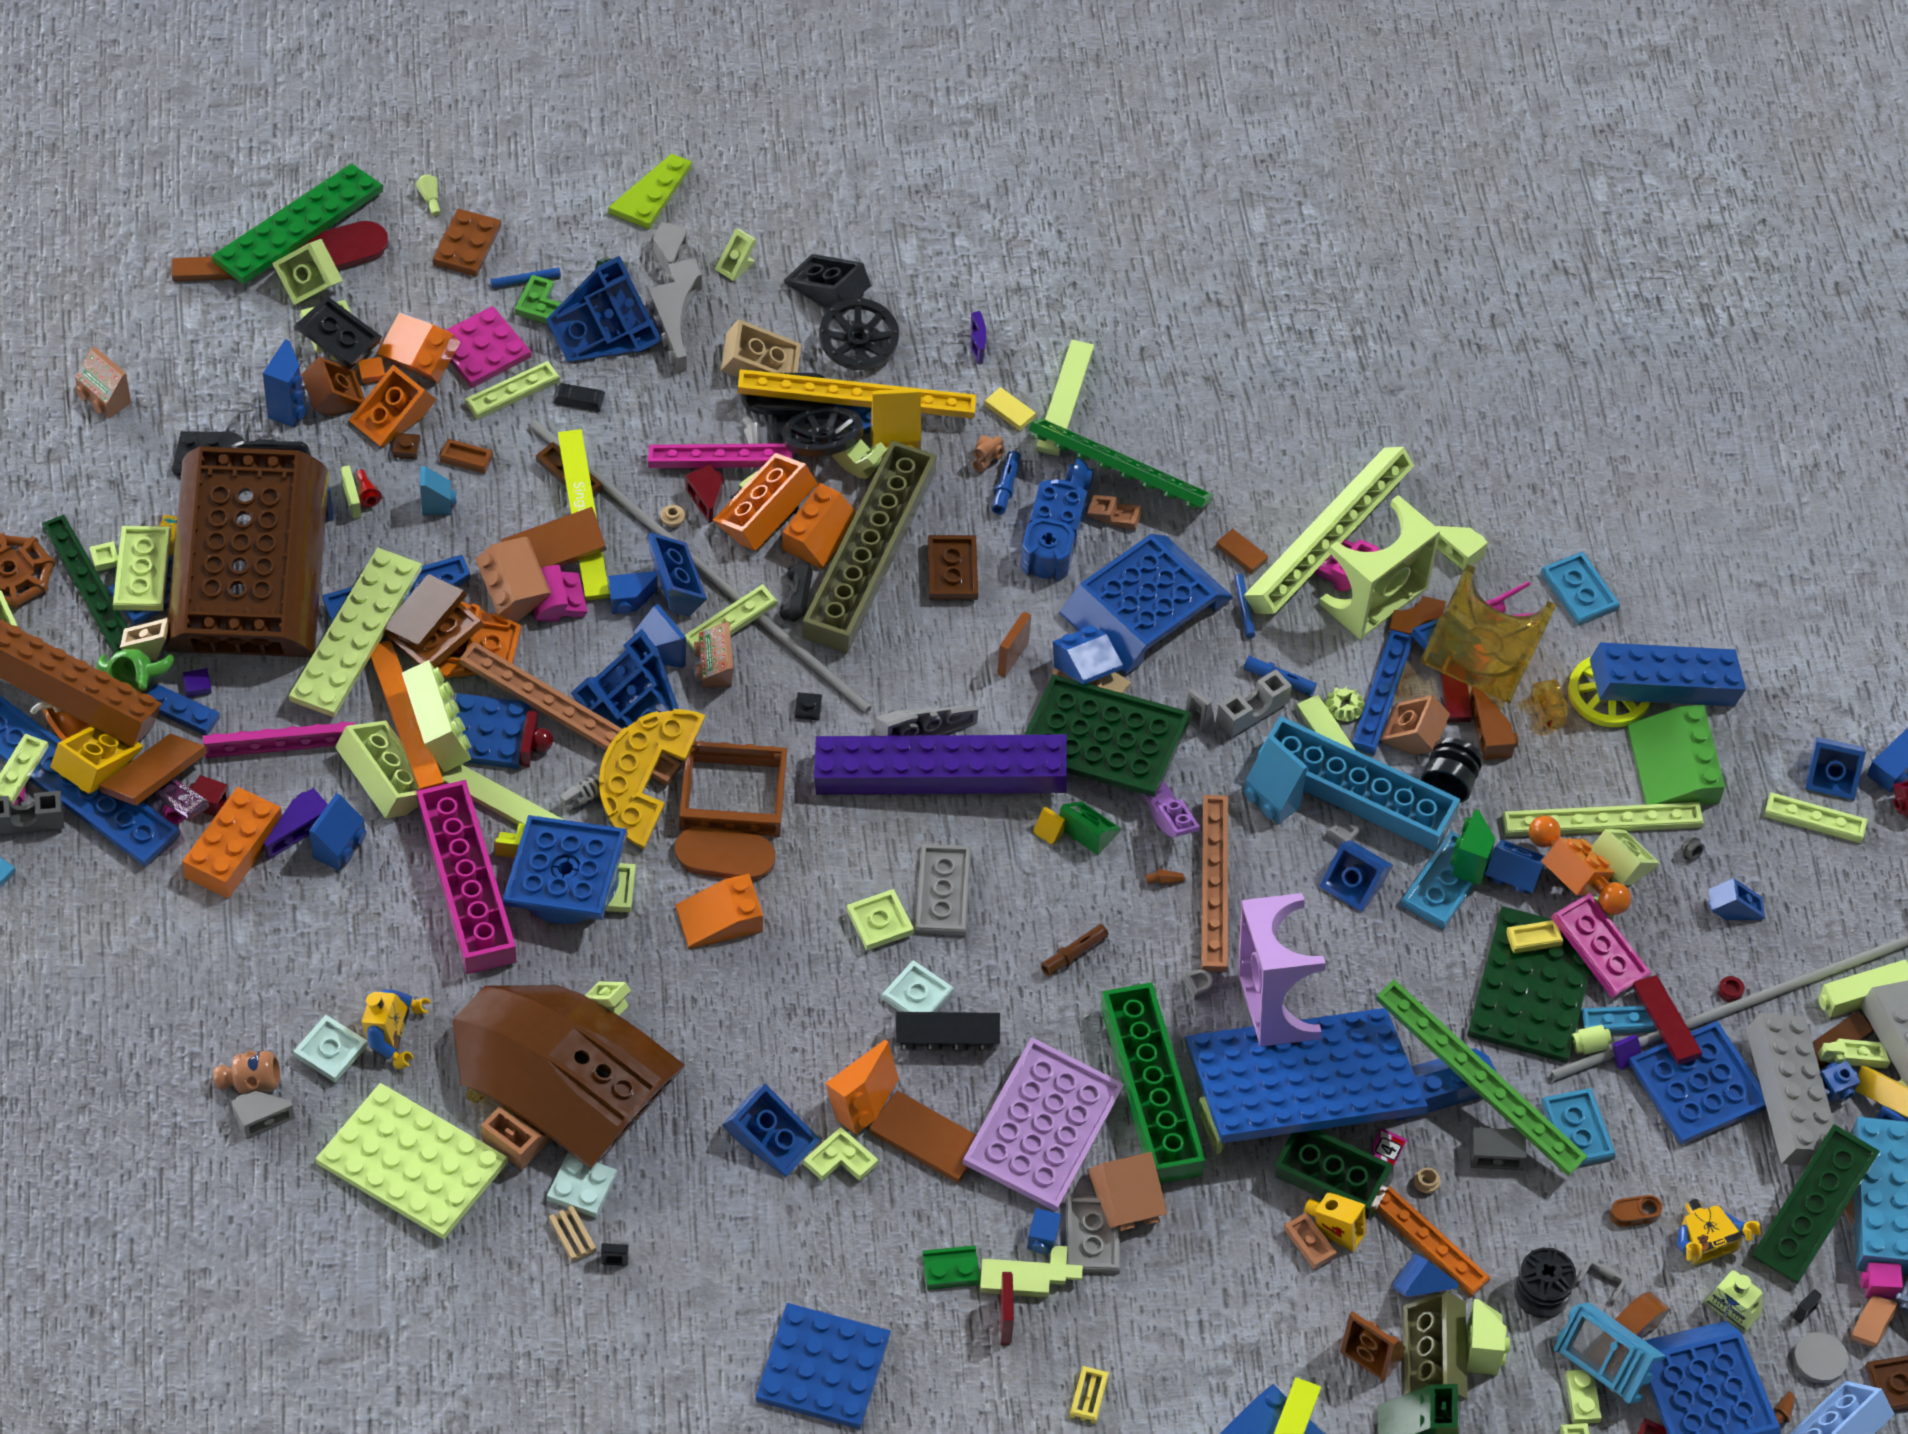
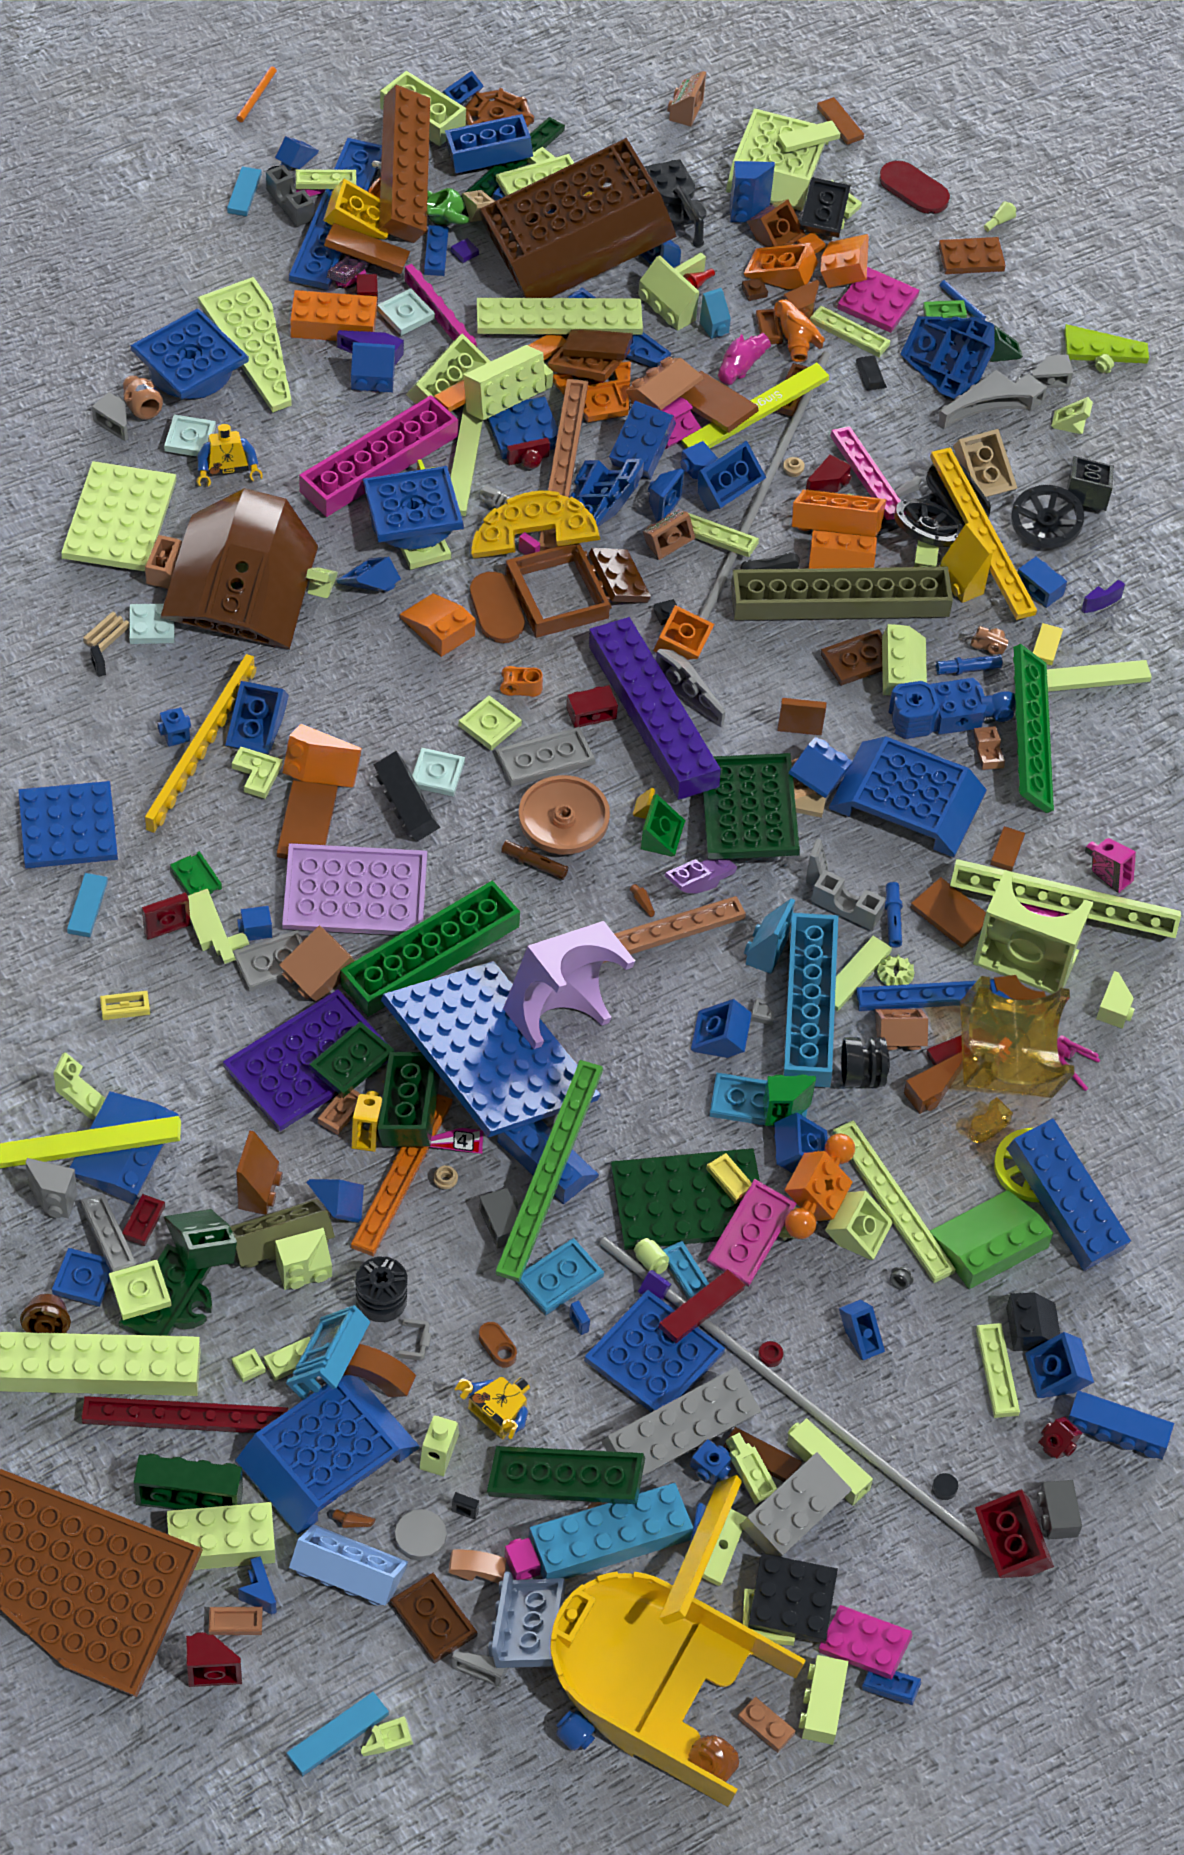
camera: 65 degrees right, 0 degrees up
green plate [212,163,383,284] -> none
yellowish green slope [272,239,343,305] -> none
blue bar [1234,574,1256,638] -> none
dark azure tile [1540,551,1620,626] -> none
none -> dark azure tile [67,873,108,937]
none -> blue piece [131,308,249,400]
none -> yellow plate [145,654,257,833]
none -> blue brick [157,707,191,747]
none -> yellowish green wing [198,277,292,412]
none -> dark purple plate [223,990,388,1132]
none -> dark green plate [309,1022,394,1098]
none -> blue slope [336,557,401,592]
none -> light aqua plate [377,288,435,336]
none -> blue brick [445,114,533,173]
none -> orange piece [500,666,543,697]
none -> dark pink tile [519,532,540,555]
none -> nougat dish [519,775,610,854]
none -> dark red brick [566,685,618,728]
none -> blue tile [569,1300,590,1335]
none -> reddish brown plate [588,548,651,603]
none -> blue brick [609,401,676,480]
none -> yellowish green slope [638,256,699,331]
none -> orange slope [653,605,715,660]
none -> dark pink animal [718,333,771,385]
none -> yellowish green slope [726,108,829,211]
none -> orange animal [774,299,825,362]
none -> yellowish green tile [778,121,840,153]
none -> dark orange slope [783,280,820,319]
none -> yellowish green slope [882,624,927,695]
none -> dark orange tile [910,877,986,948]
none -> black slope [1006,1292,1060,1351]
none -> blue brick [1018,556,1067,608]
none -> dark pink torso [1085,838,1136,893]
none -> yellowish green plate [1095,354,1114,374]

